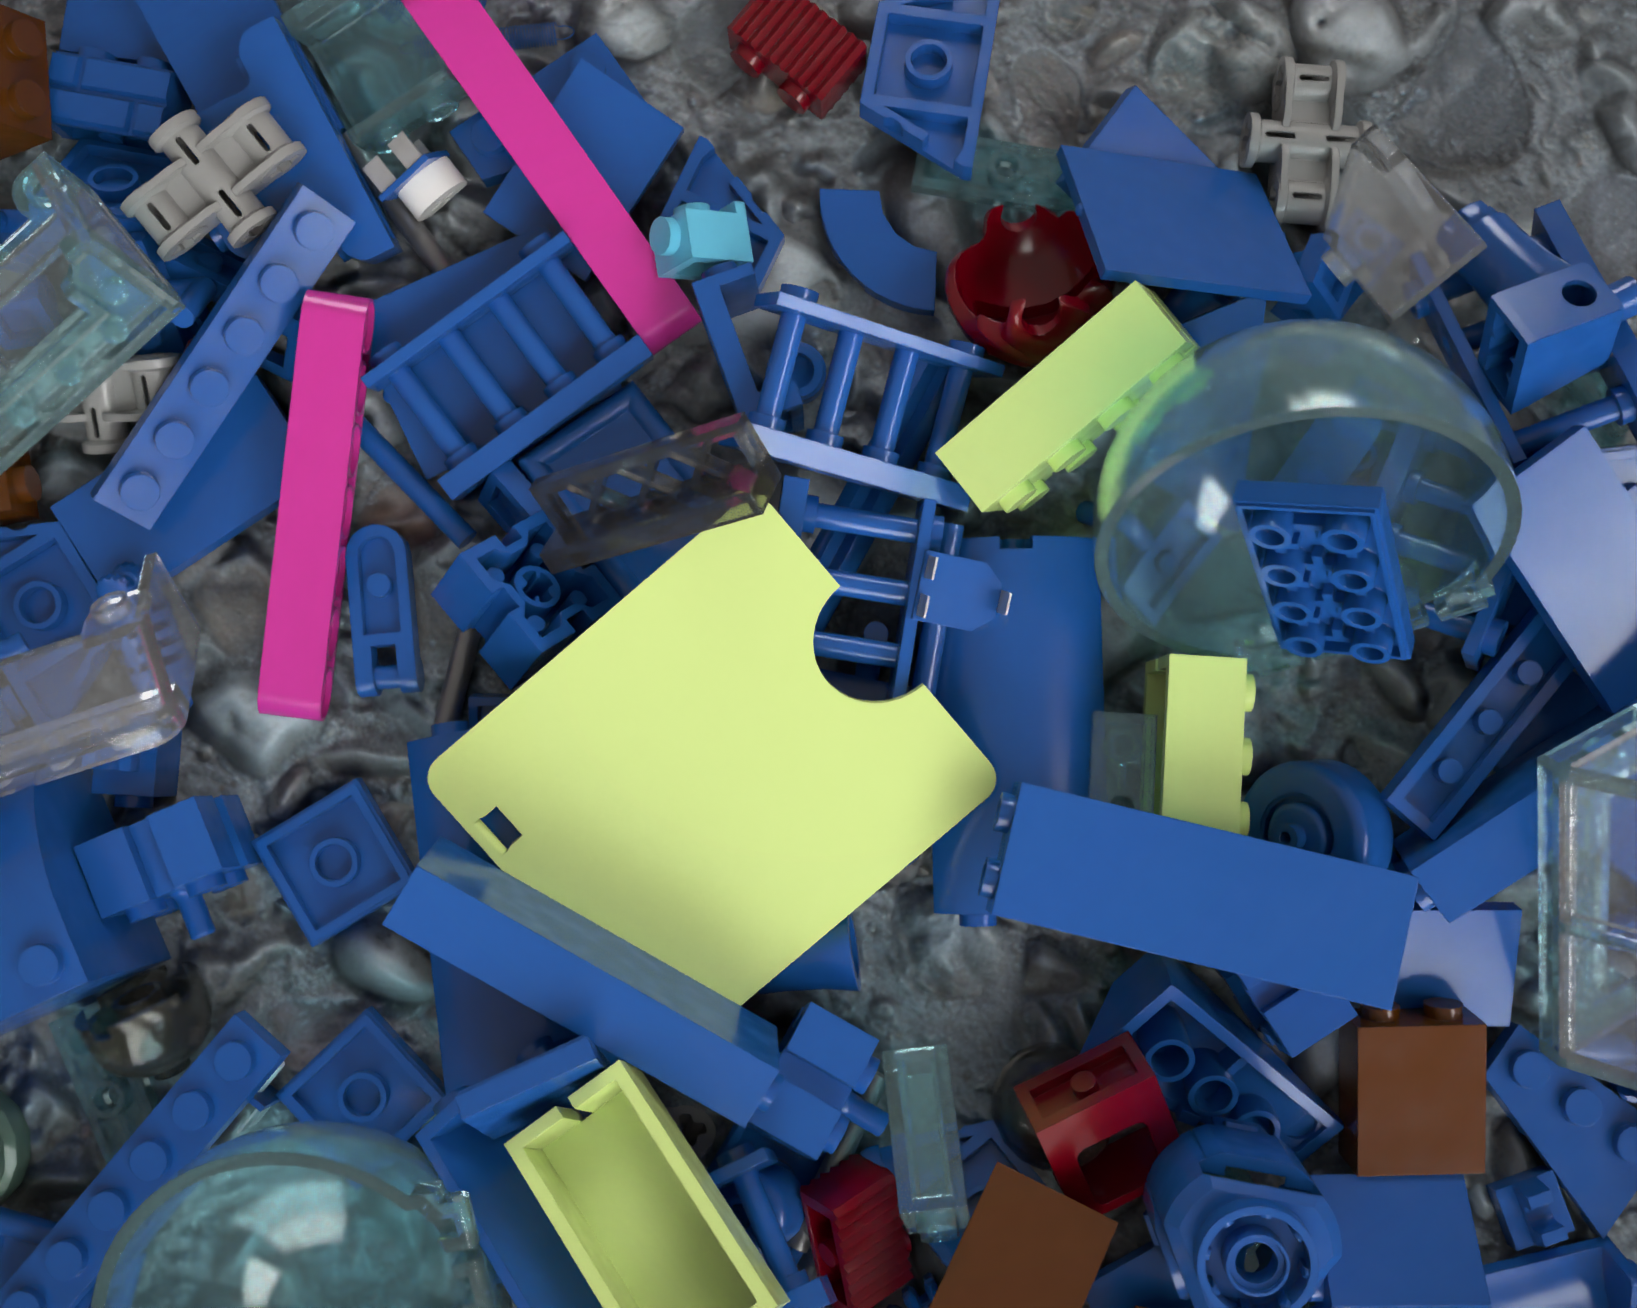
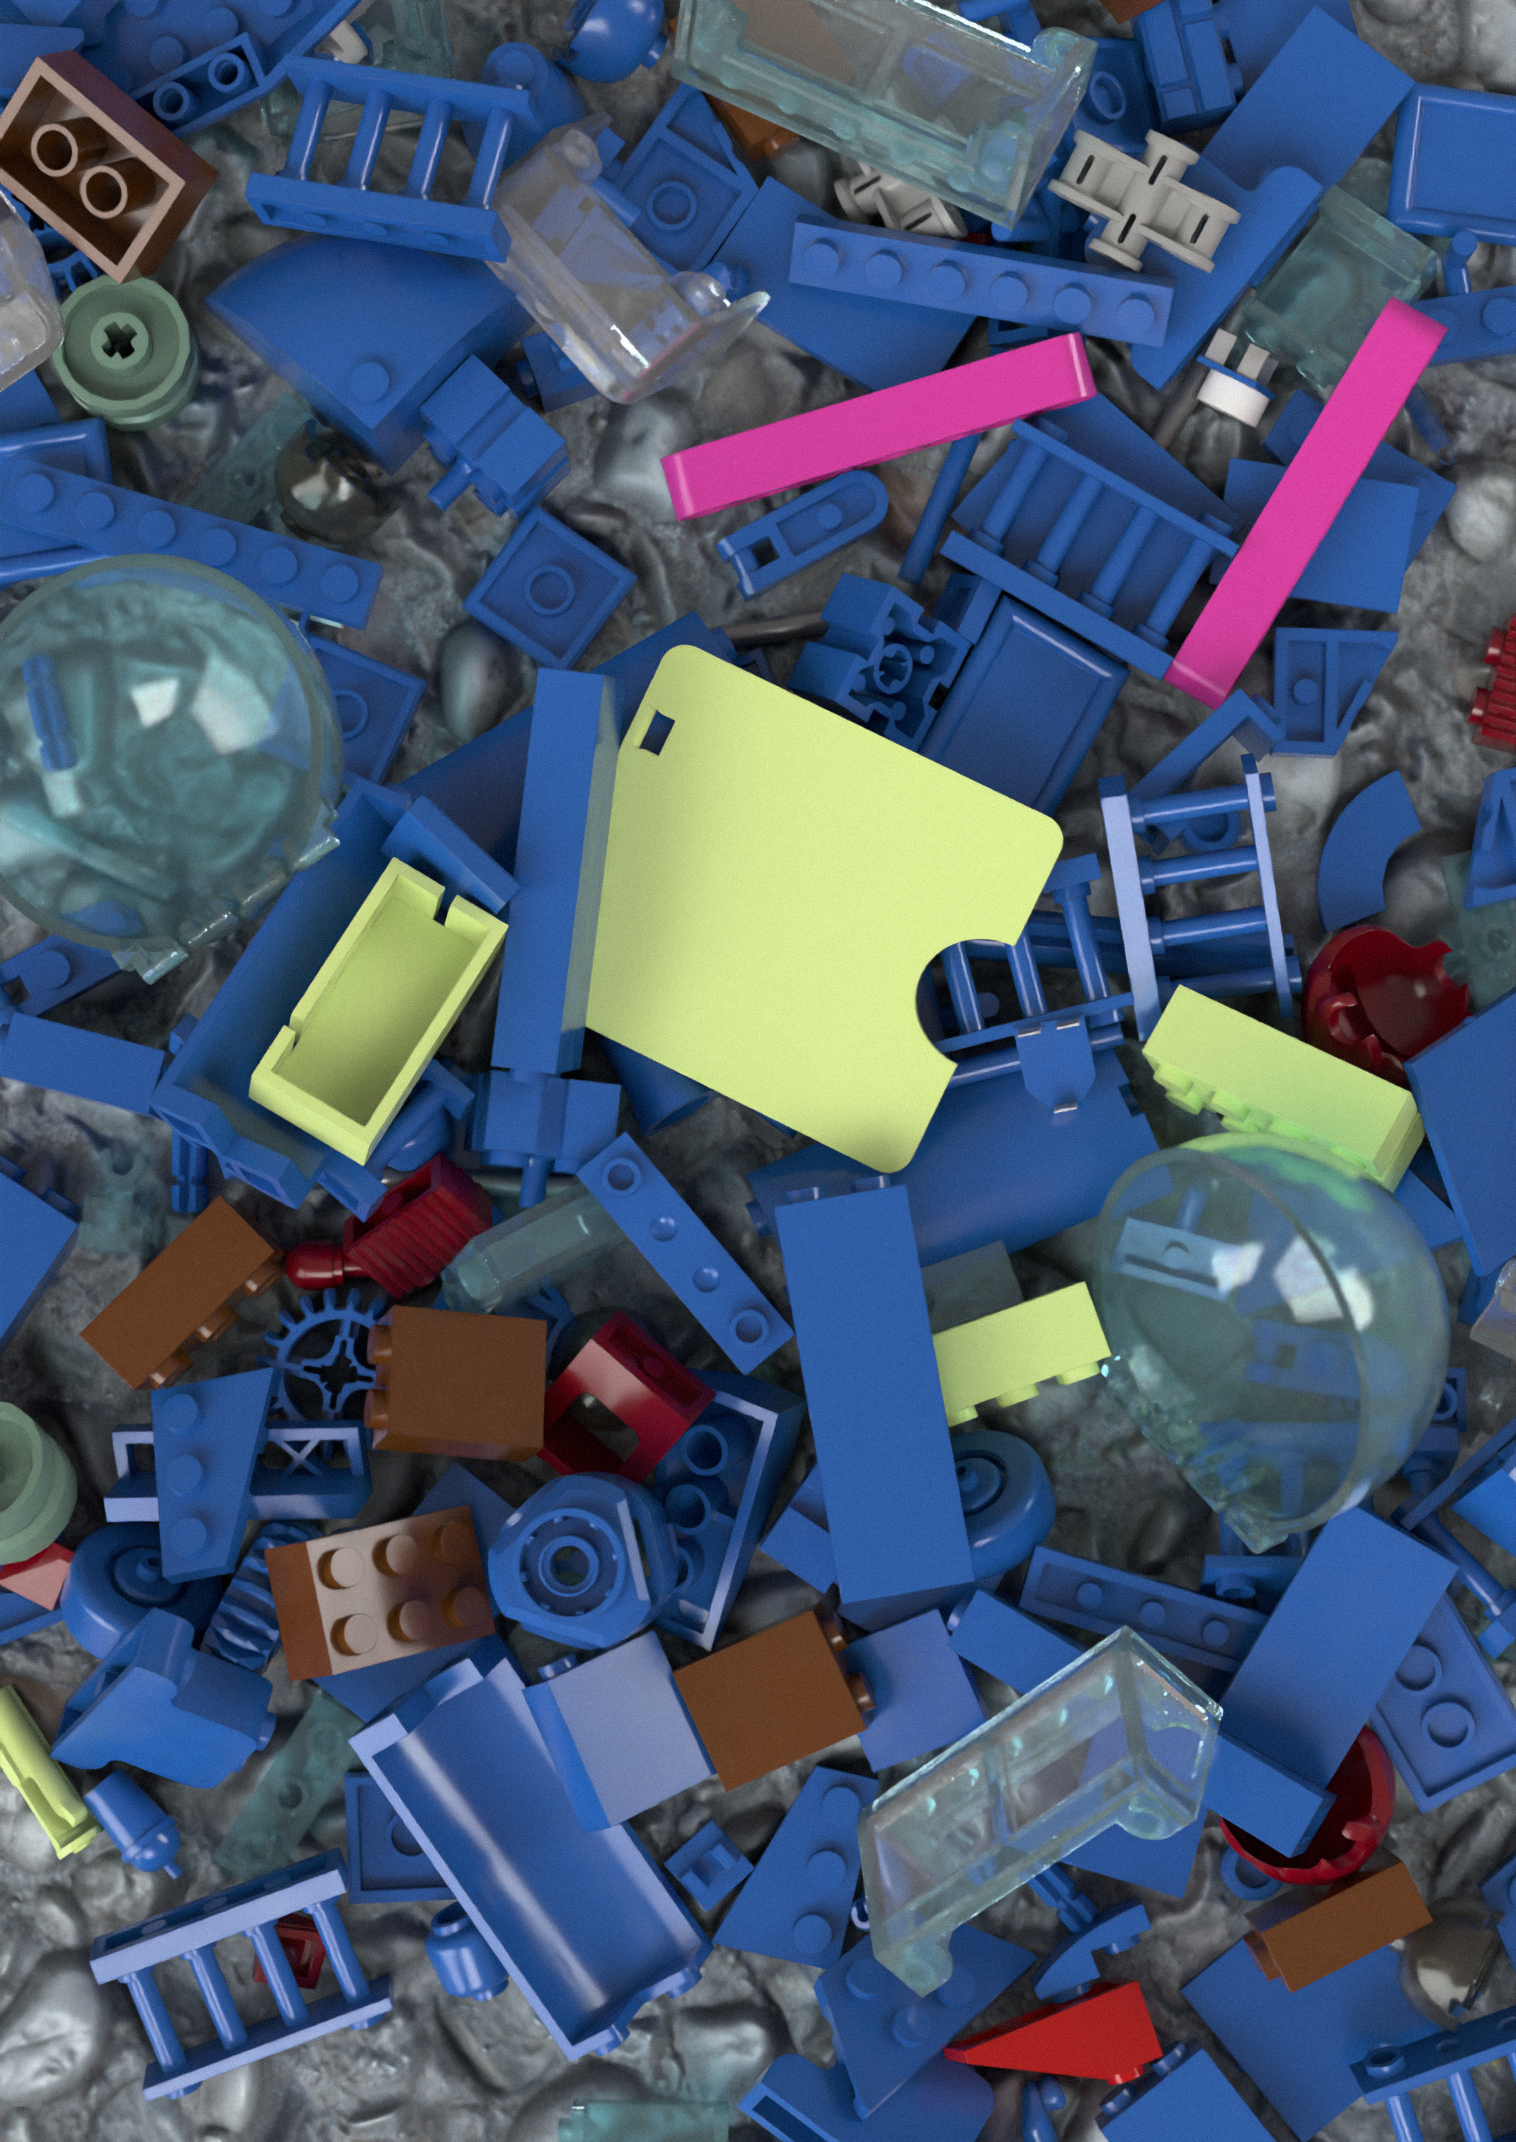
camera: 60 degrees right, 0 degrees up
clear smoke fence [529,411,782,574] -> none
medium azure brick [649,201,754,280] -> none
blue tile [1232,480,1415,664] -> none
none -> blue fence [575,1131,795,1376]

